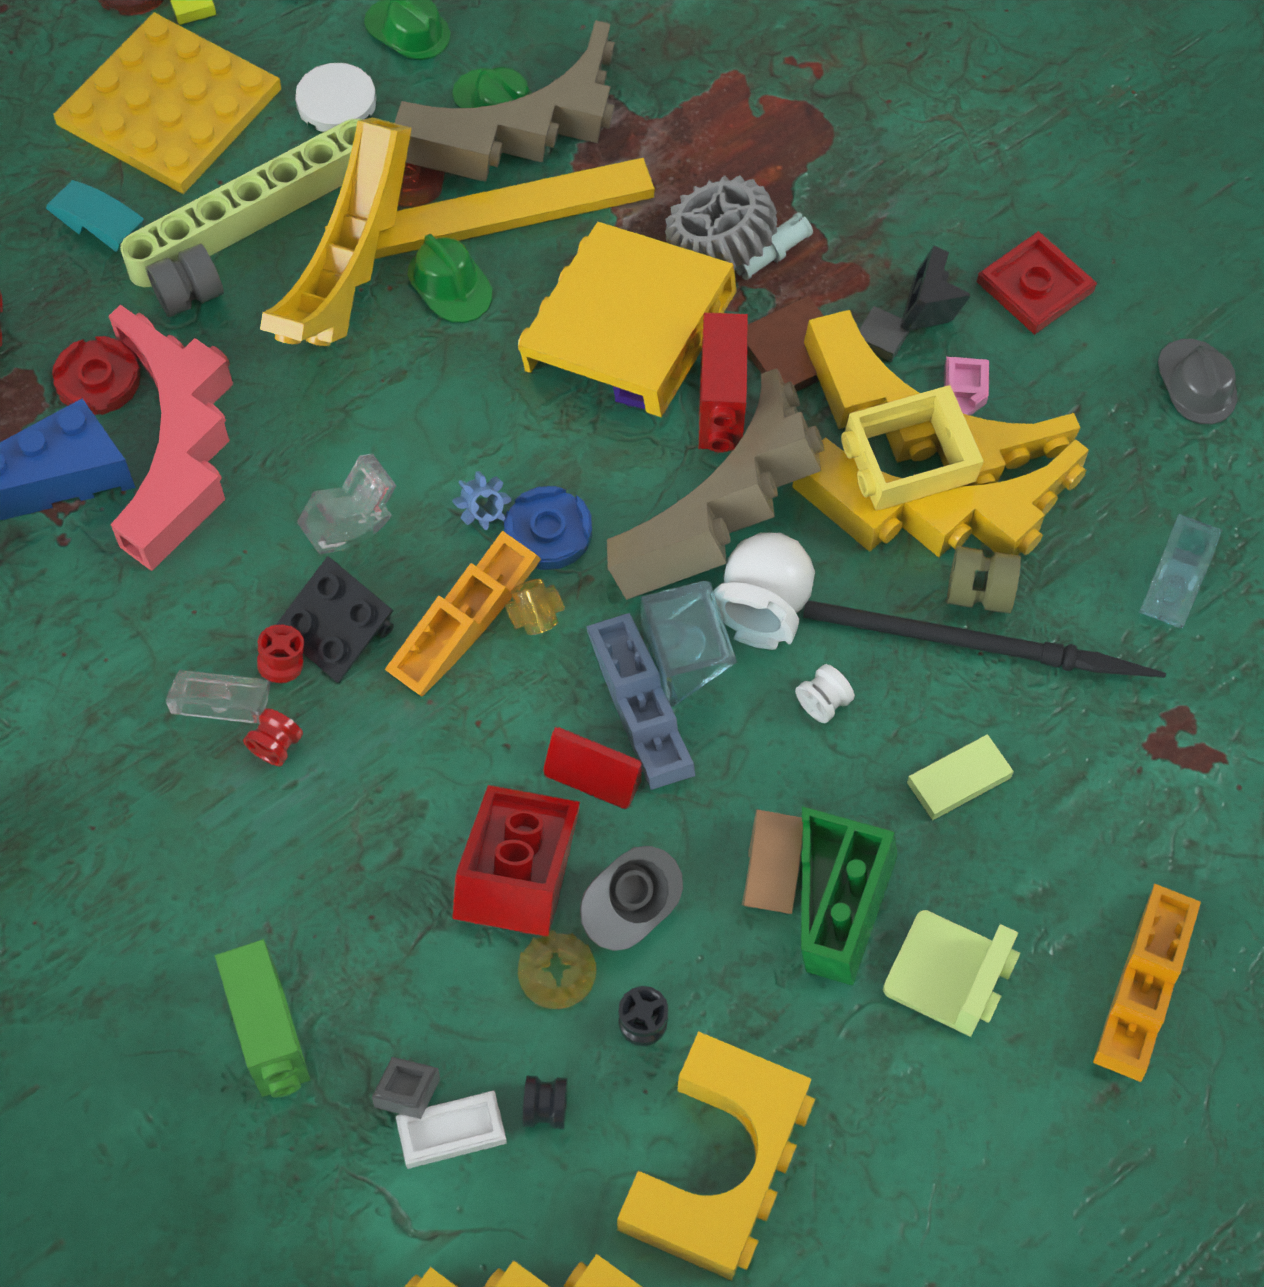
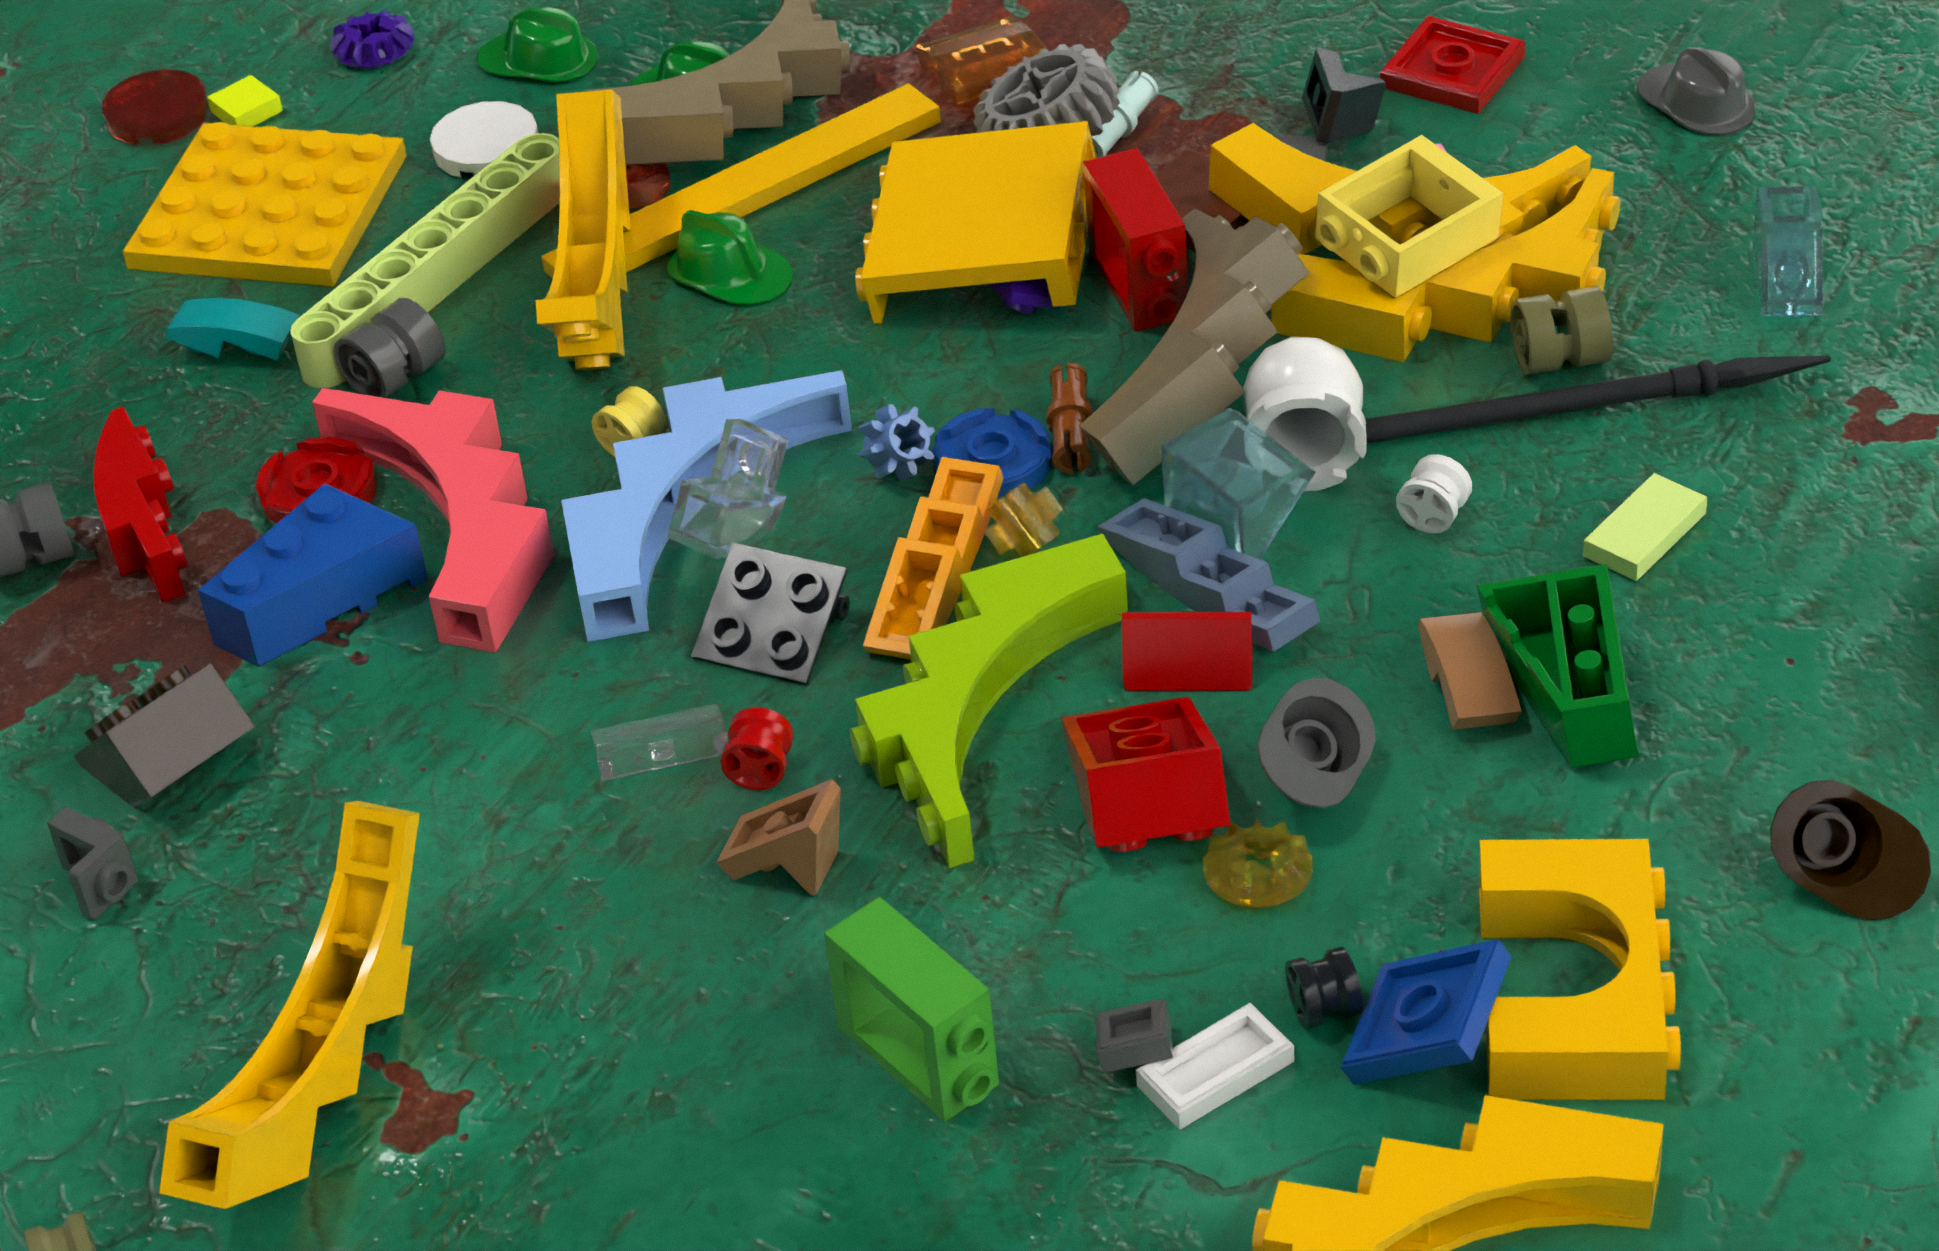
camera: 15 degrees left, 20 degrees down
red wheel [257,624,304,683] -> none
black wheel [618,986,669,1046] -> none
yellowish green bracket [883,910,1020,1037] -> none
none -> light blue arch [561,370,852,642]
none -> light yellow wheel [591,386,668,457]
none -> medium nougat slope [716,779,841,896]
none -> lime arch [849,533,1128,868]
none -> clear orange slope [916,16,1048,104]
none -> dark orange pin [1046,363,1093,474]
none -> blue tile [1341,939,1511,1085]
none -> dark brown piece [1770,780,1931,920]

